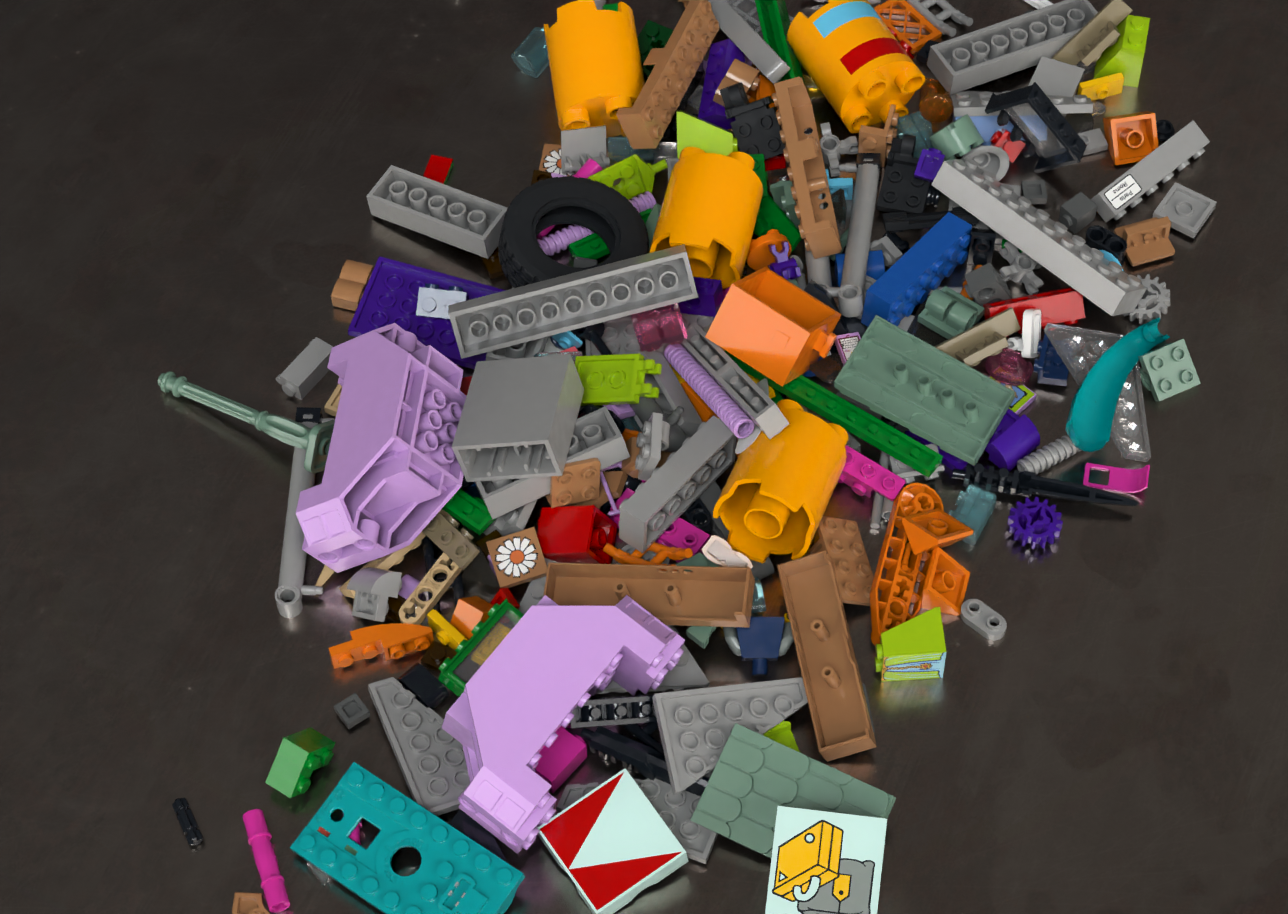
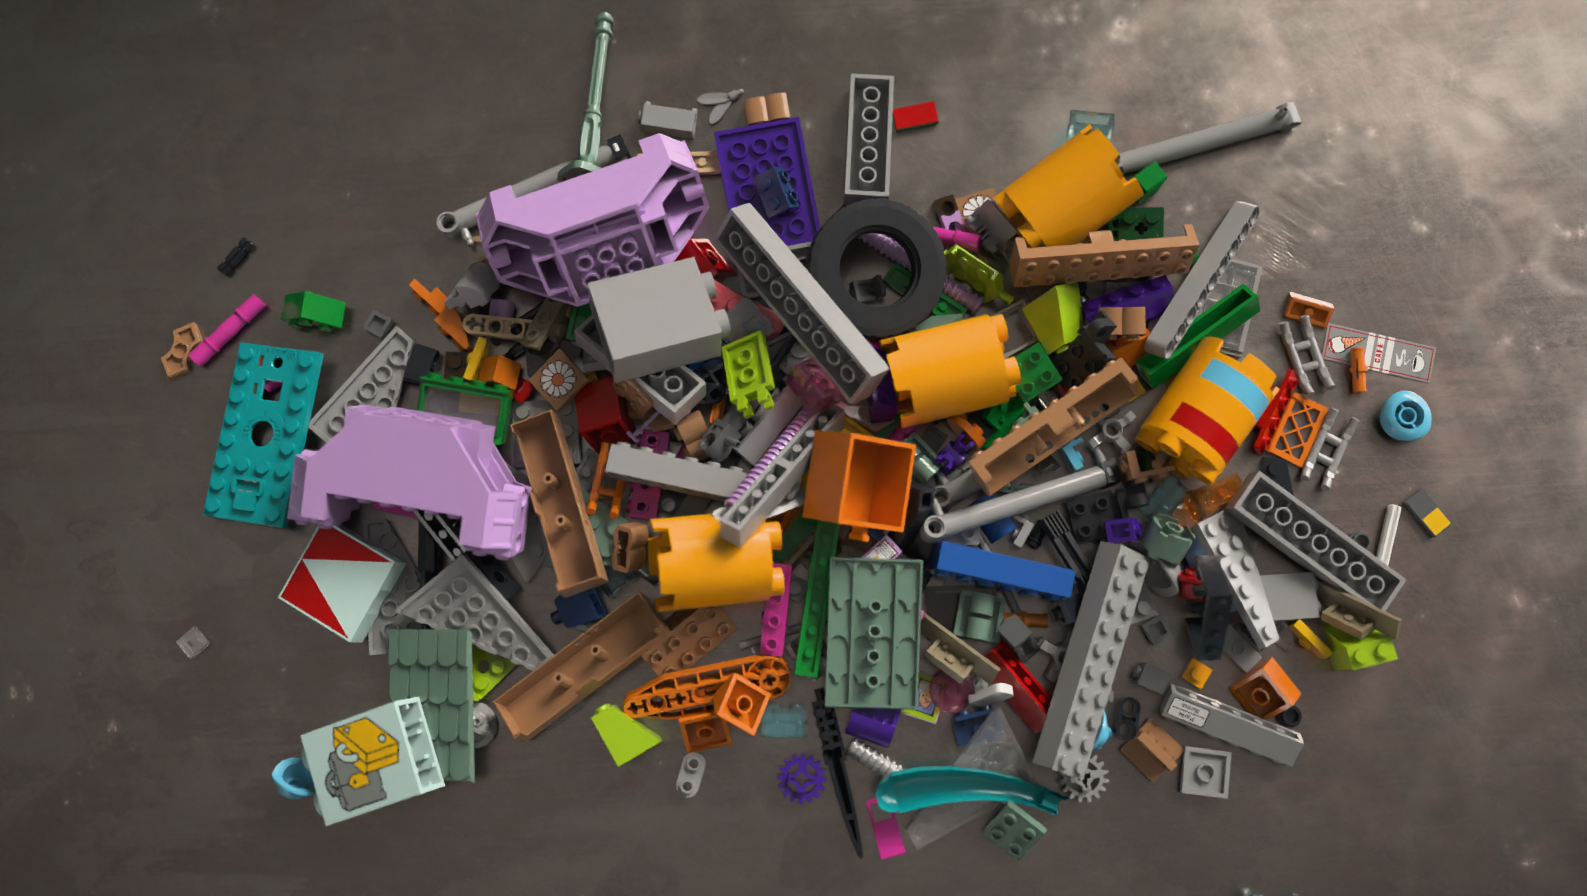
camera: 65 degrees right, 25 degrees up
light grey plate [635,412,670,481] -> none
none -> light grey piece [697,89,743,125]
none -> light orange plate [1180,658,1213,690]

